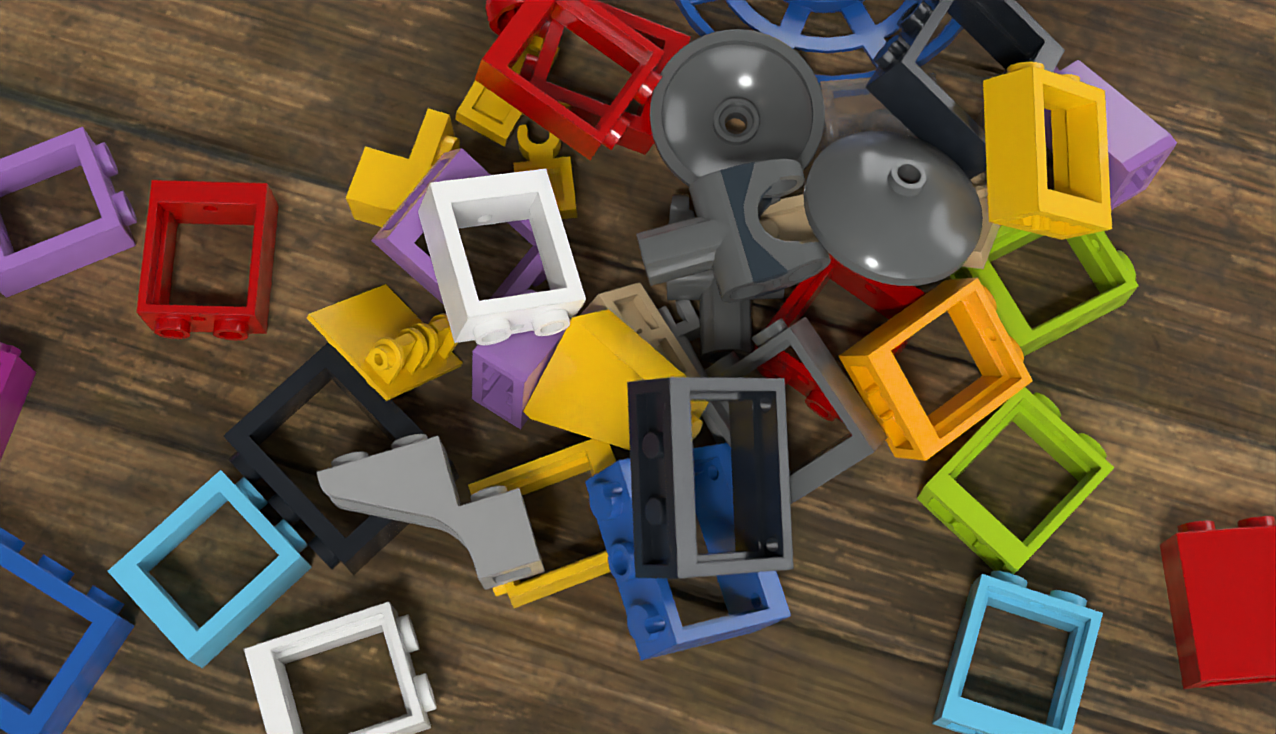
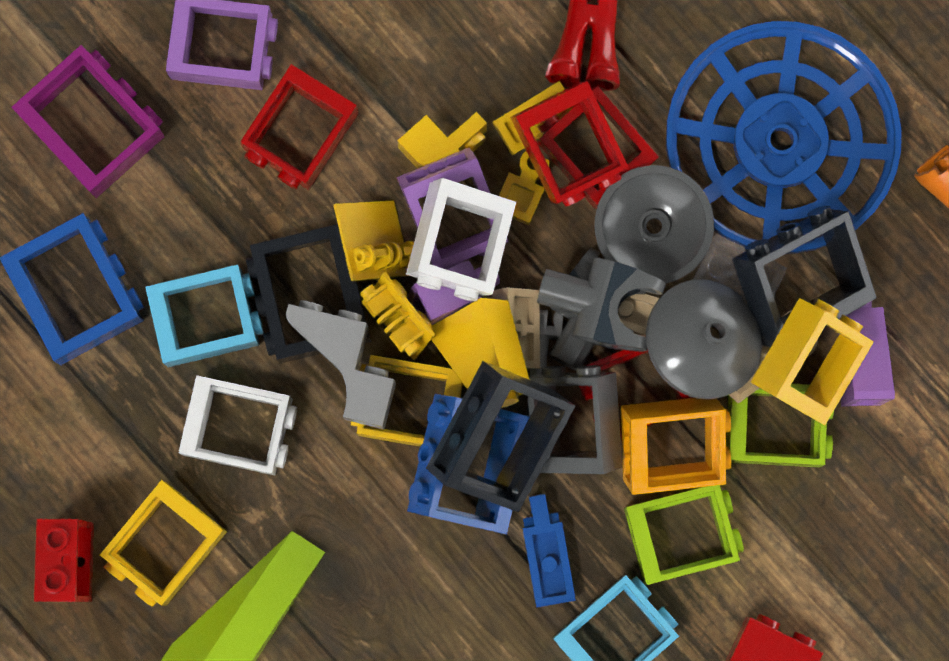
camera: 30 degrees right, 10 degrees up
none -> yellow hinge [360,272,435,360]
none -> blue hinge [522,494,576,608]

